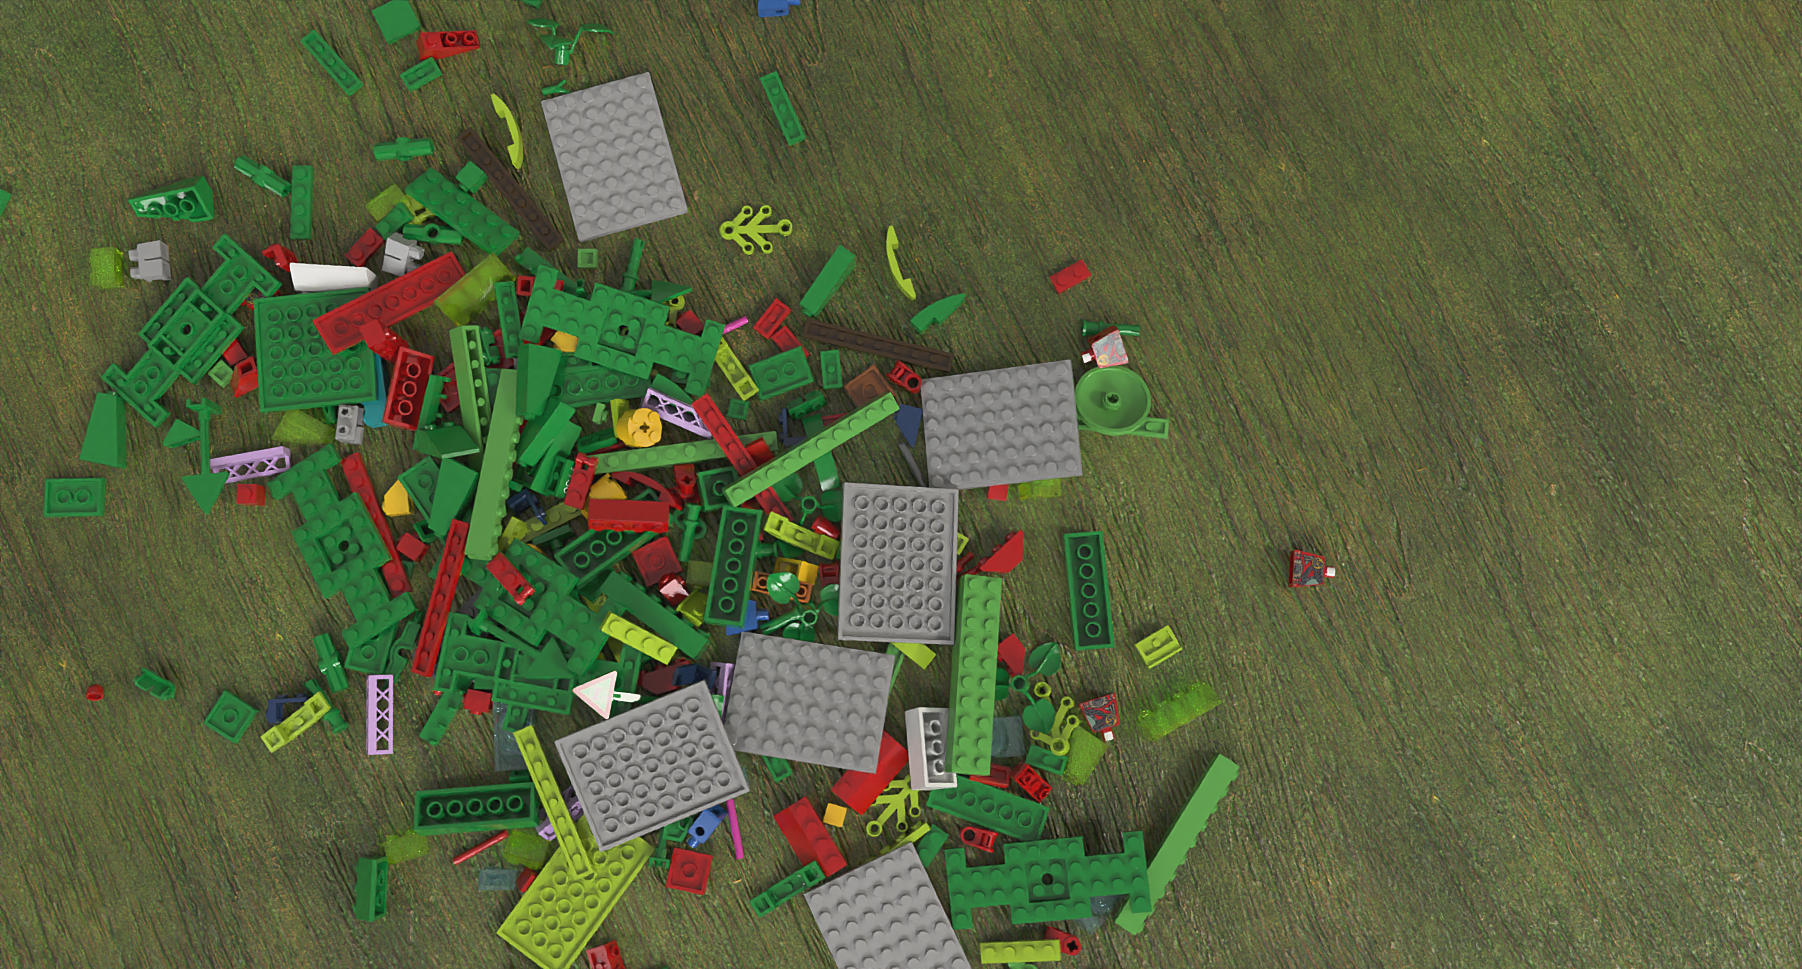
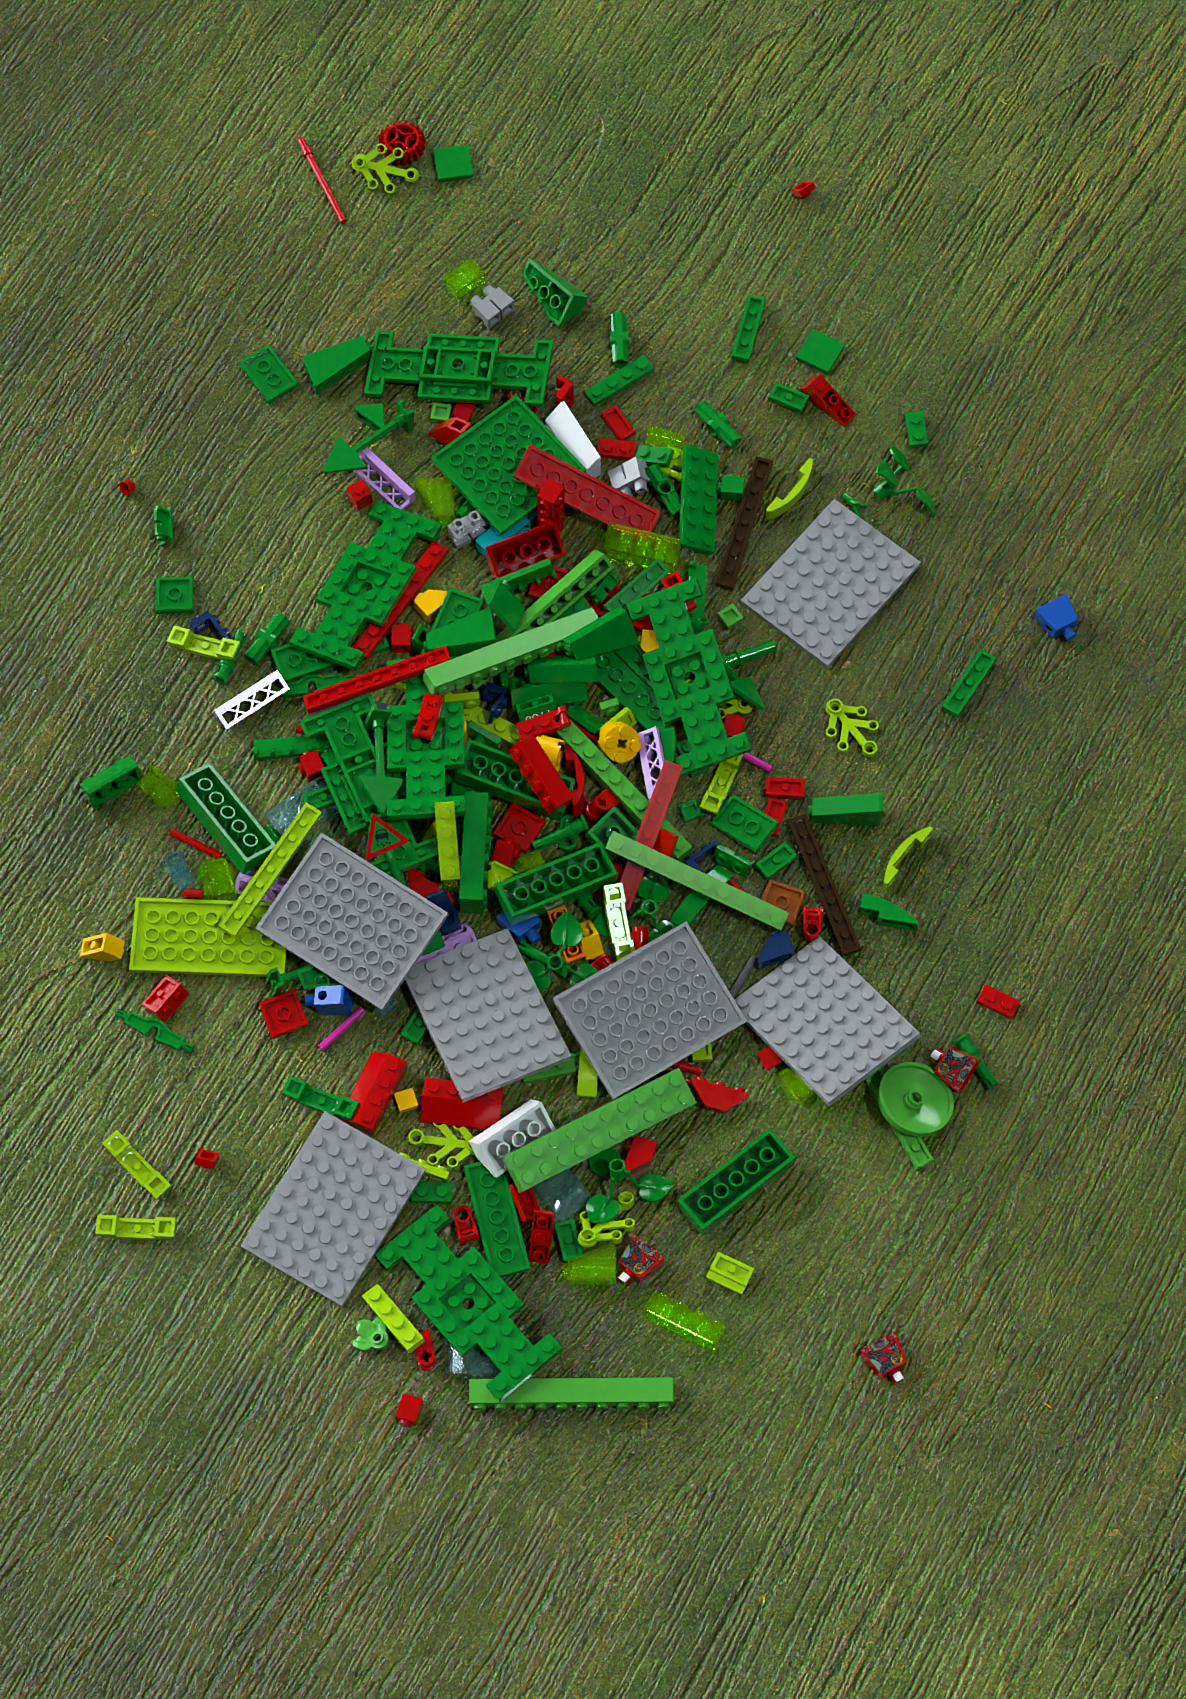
camera: 60 degrees right, 15 degrees down
none -> red tile [601,405,636,440]

